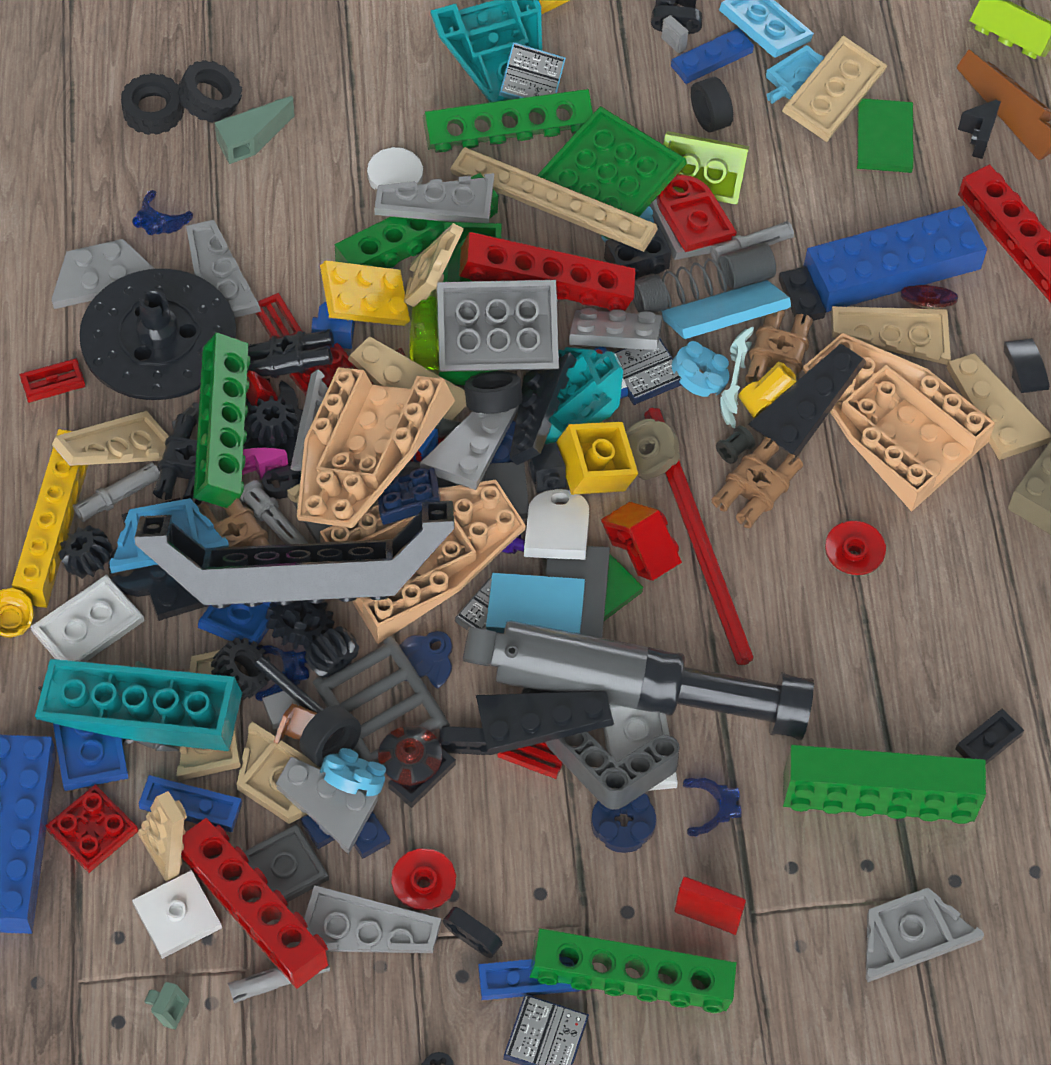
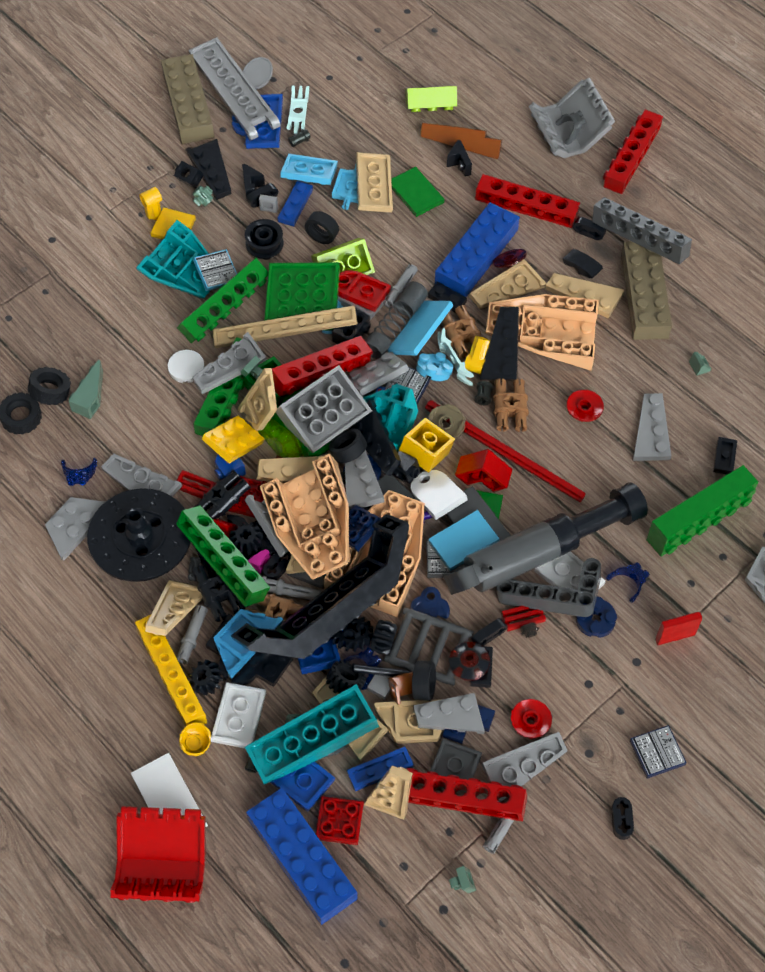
camera: 35 degrees left, 0 degrees up
red tile [19,358,86,403] -> none
white plate [132,870,222,959] -> none
medium azure plate [320,748,386,796] -> none
black beam [443,907,503,958] -> none
black wing [476,692,614,756] -> none
blue plate [478,957,581,1001] -> none
green brick [529,928,737,1013] -> none
none -> sand green tile [240,355,263,379]
none -> black wheel [244,219,284,260]
none -> clear smoke plate [520,622,540,638]
none -> light grey wing [633,393,671,461]

